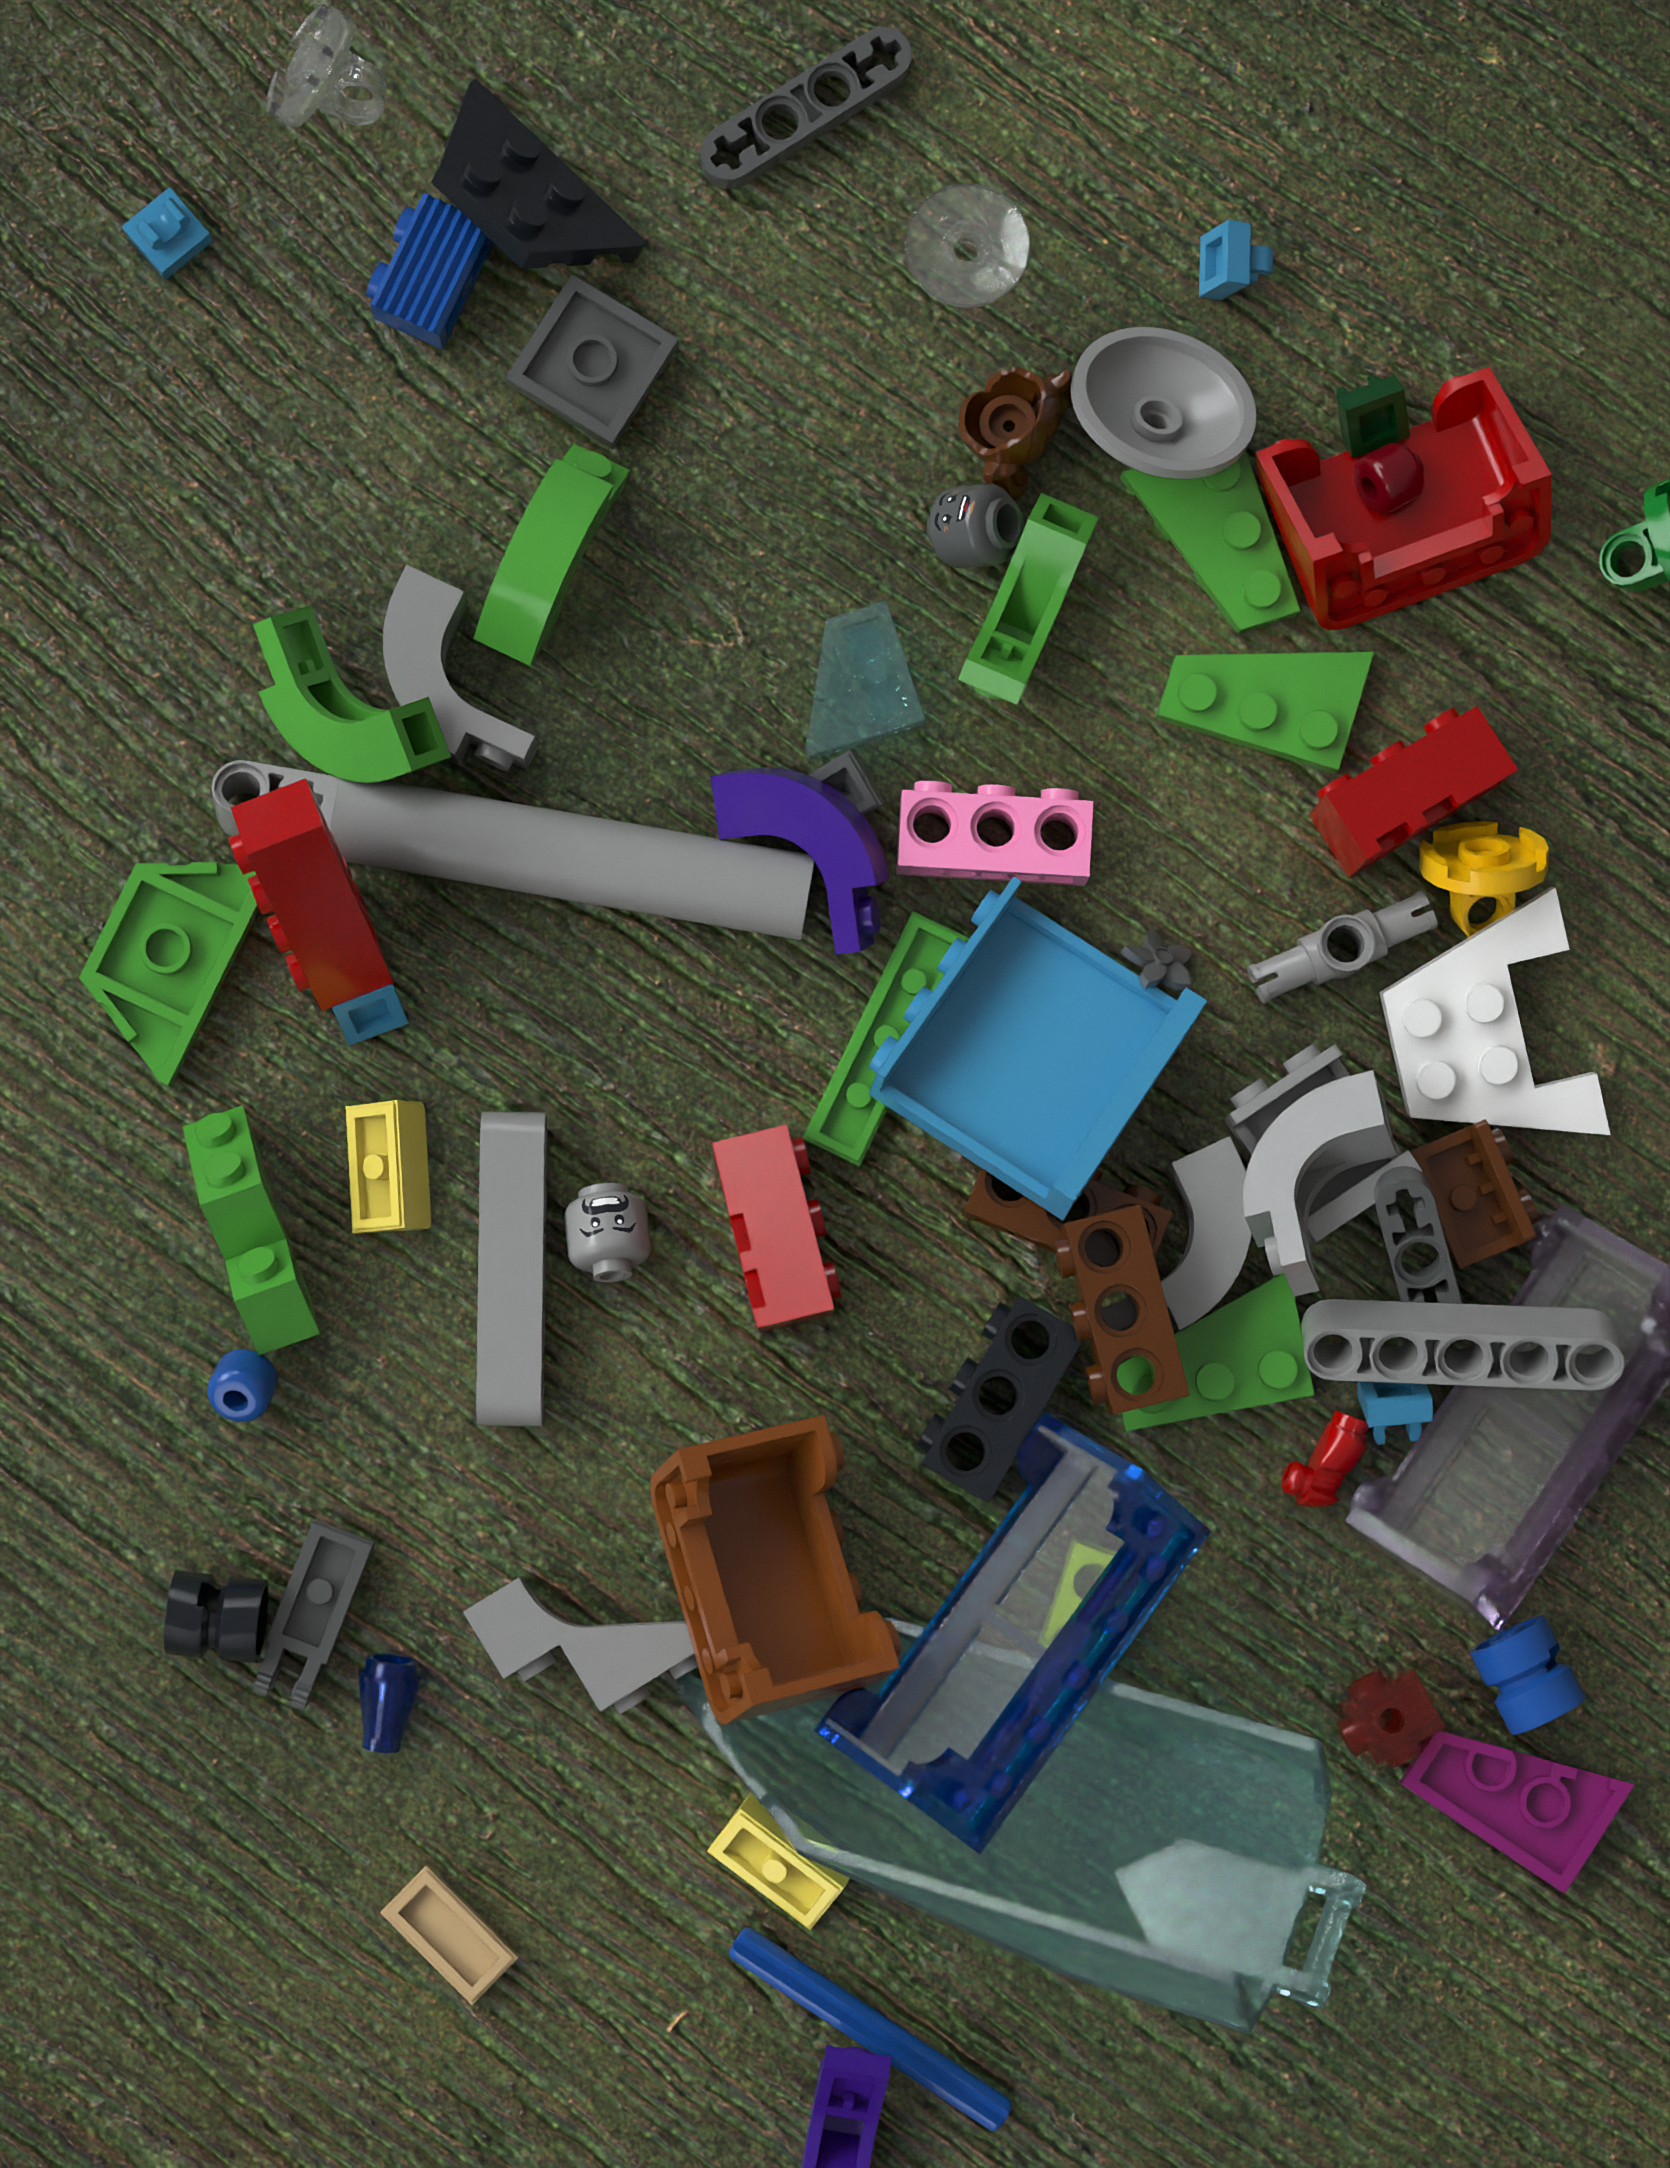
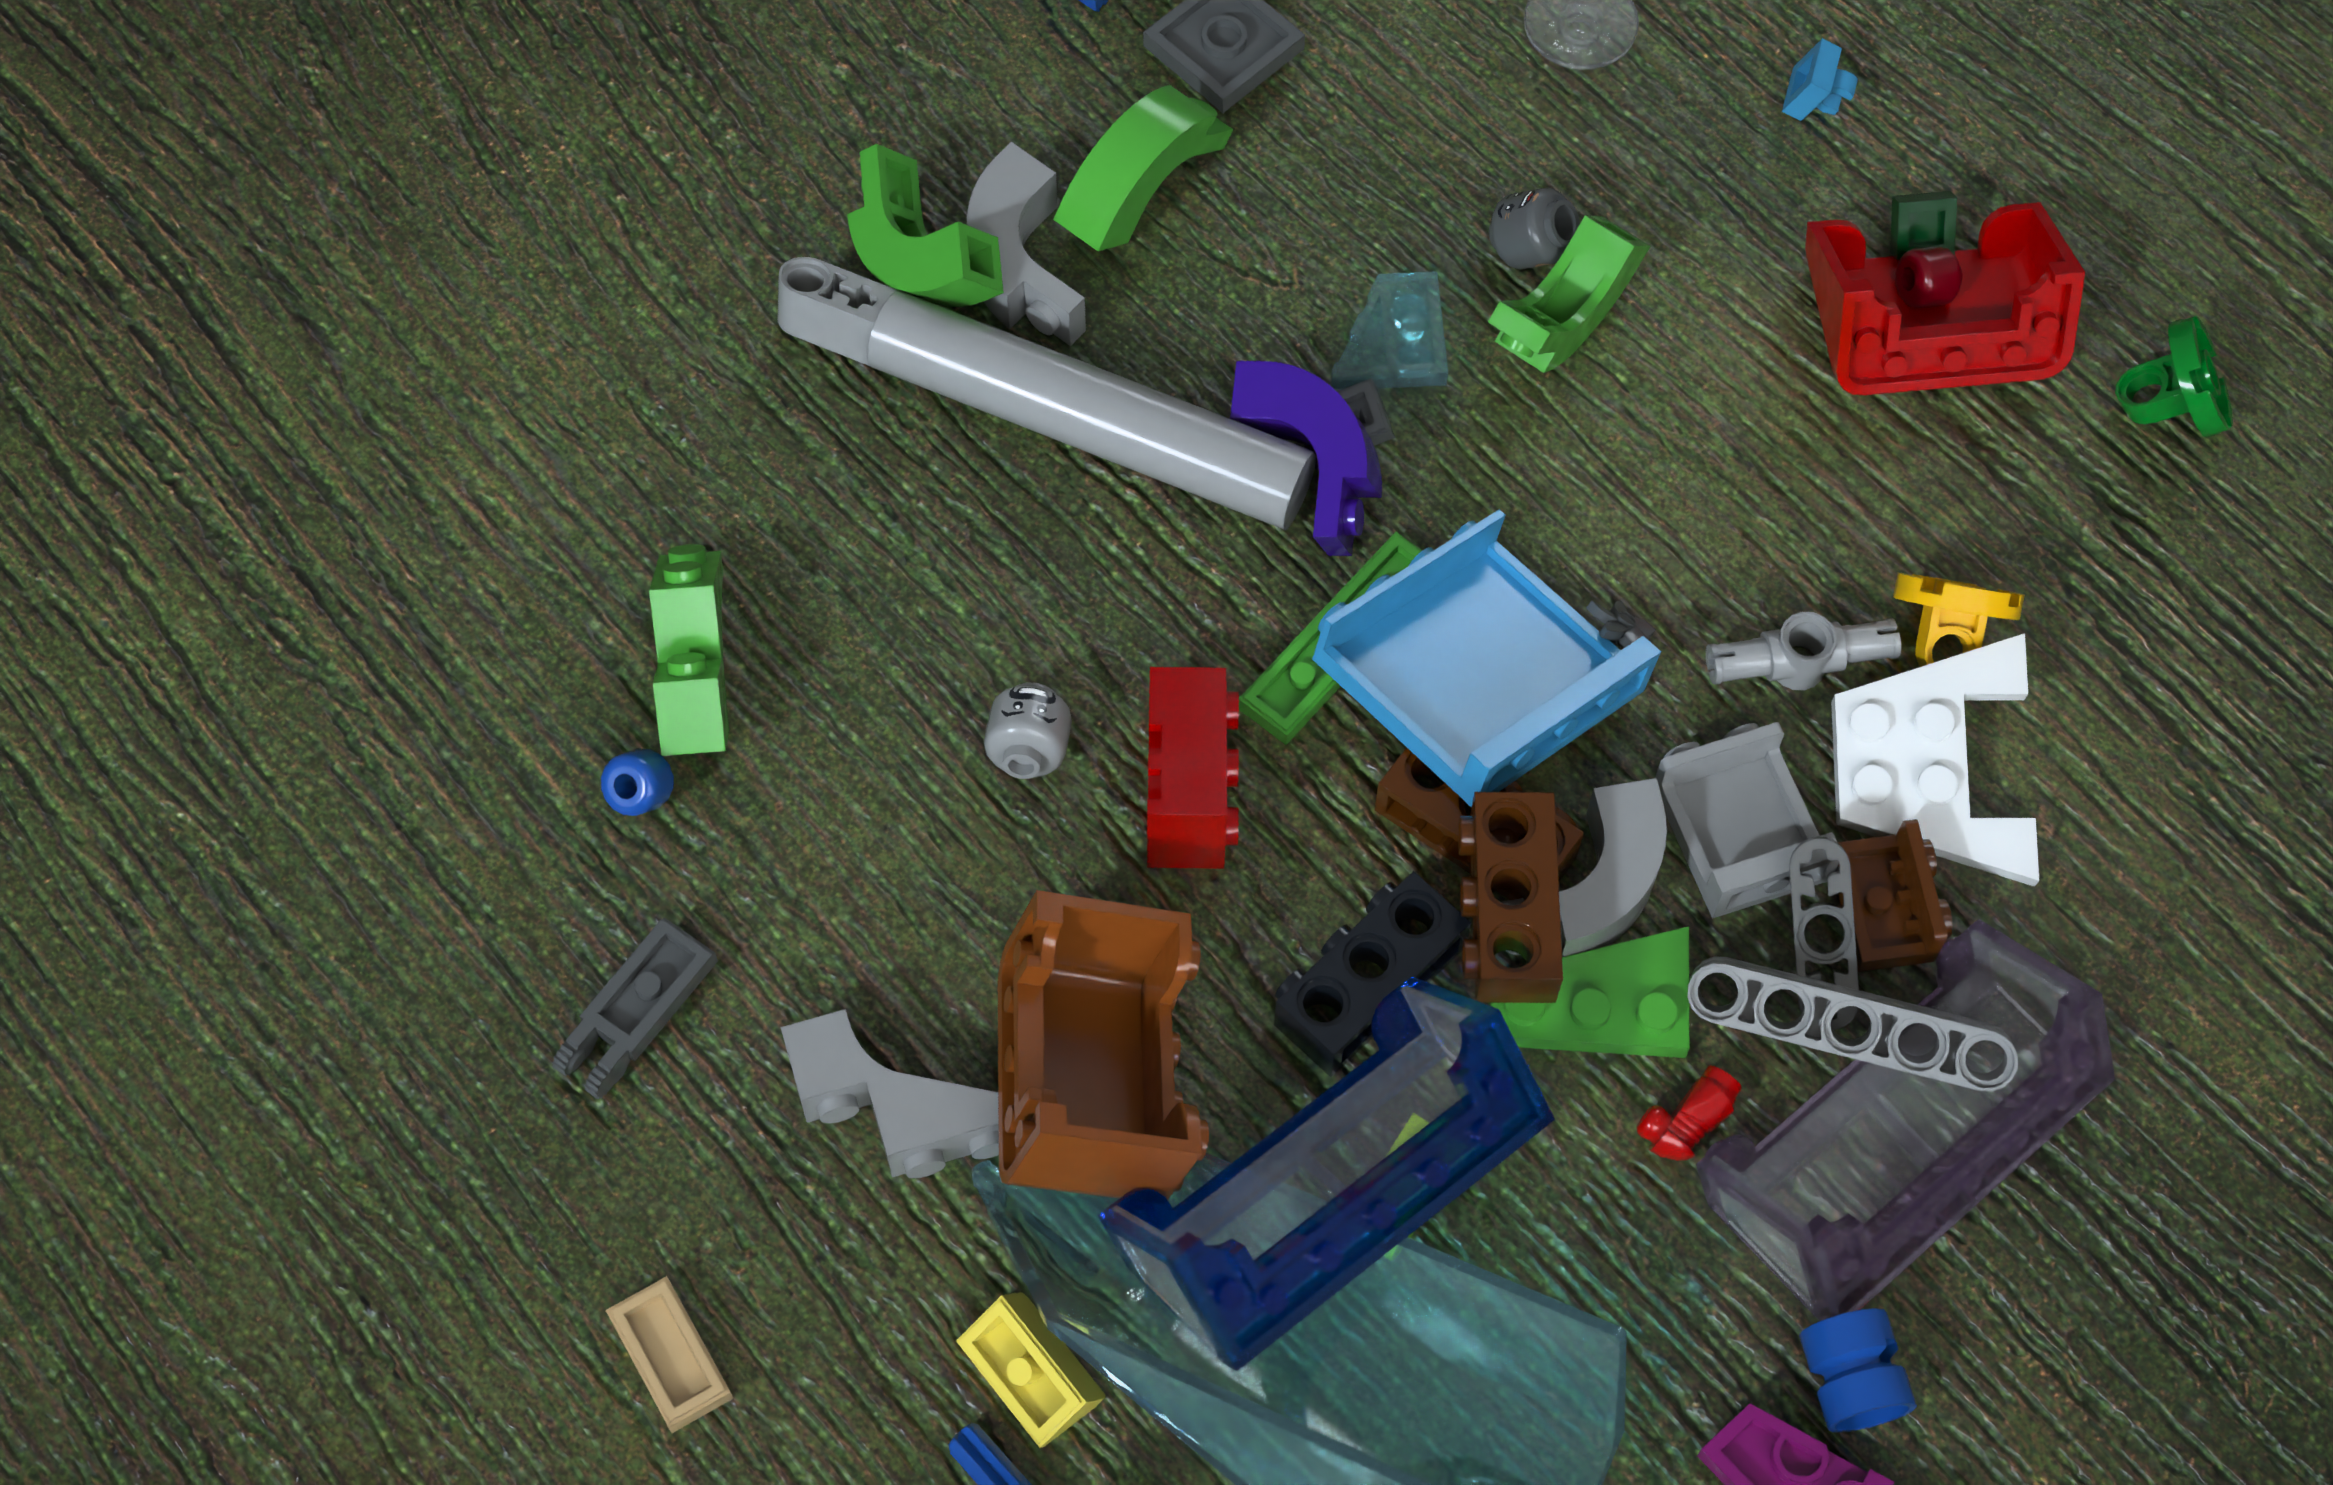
camera: 25 degrees right, 20 degrees down
bright green wing [79,862,259,1088] -> none
black wheel [164,1570,269,1663] -> none
red wedge [228,778,394,1011] -> none
dark azure tile [332,984,409,1046] -> none
light yellow slope [346,1100,431,1234] -> none
clear blue cone [358,1653,423,1753] -> none
light grey beam [476,1111,547,1426] -> none
bright pink brick [896,781,1093,886] -> none
reddish brown hair [958,366,1073,501] -> none
light grey dish [1071,327,1257,479] -> none
bright green wing [1120,450,1300,635] -> none
bright green wing [1155,651,1374,774] -> none
light grey arch [1243,1070,1397,1297] -> none
red wedge [1309,706,1518,878] -> none
clear red brick [1336,1667,1445,1768] -> none
dark azure tile [1357,1381,1433,1445] -> none

